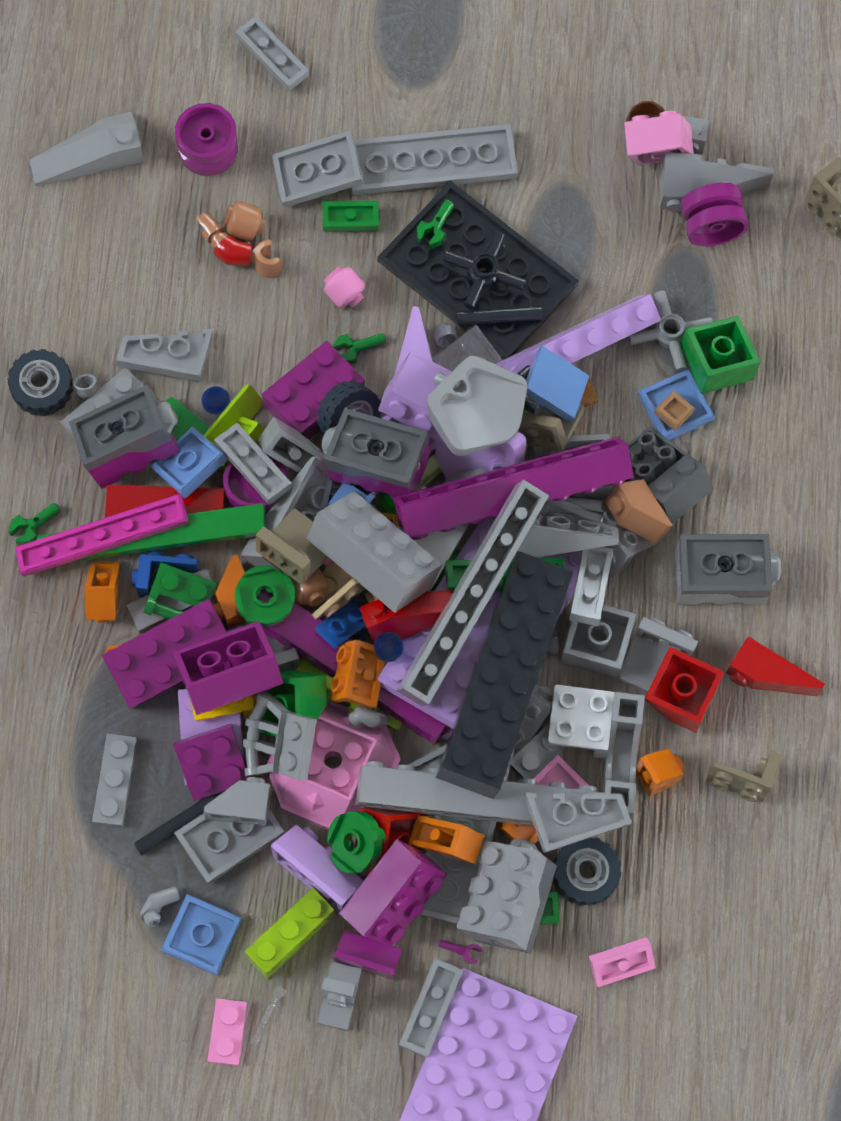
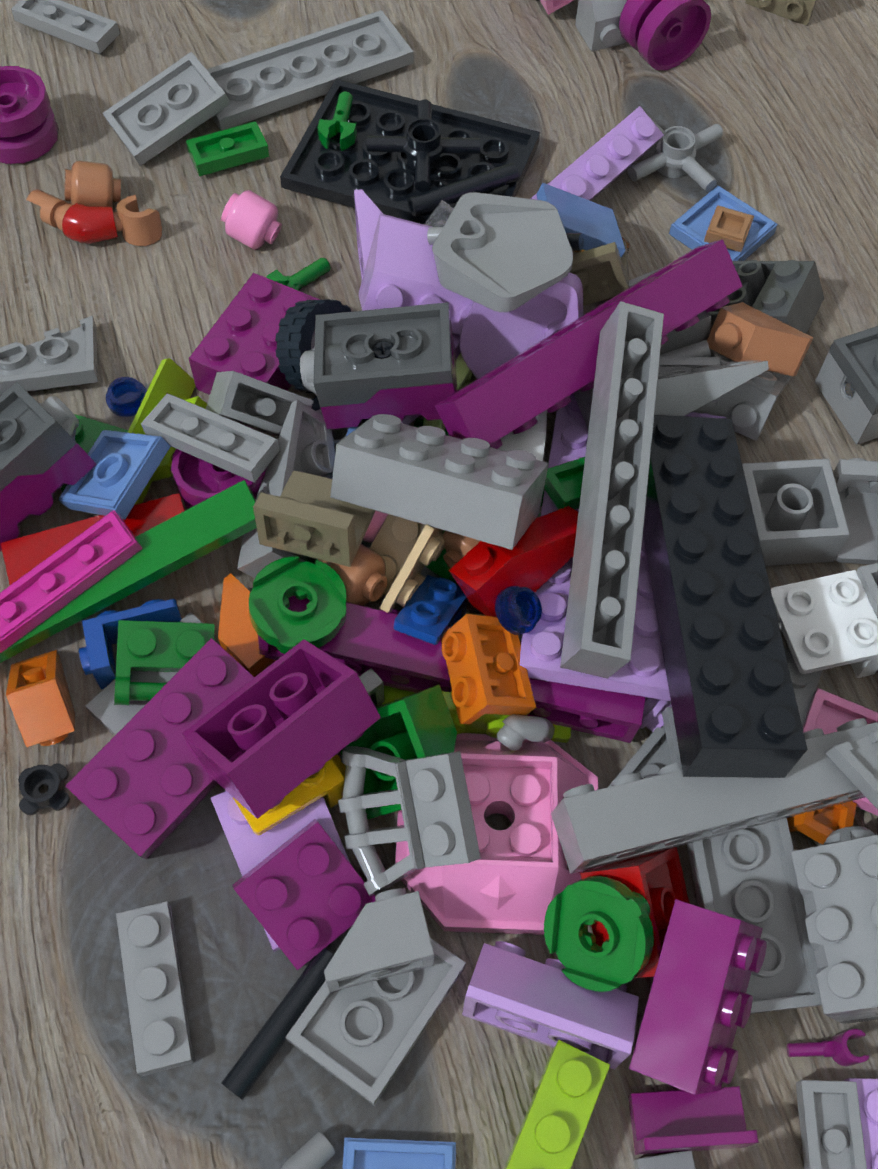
camera: 20 degrees left, 10 degrees down
orange slope [408,815,485,865] -> none
light grey plate [569,547,614,626] -> none
green brick [681,316,760,394] -> none
none -> black plate [18,763,70,815]

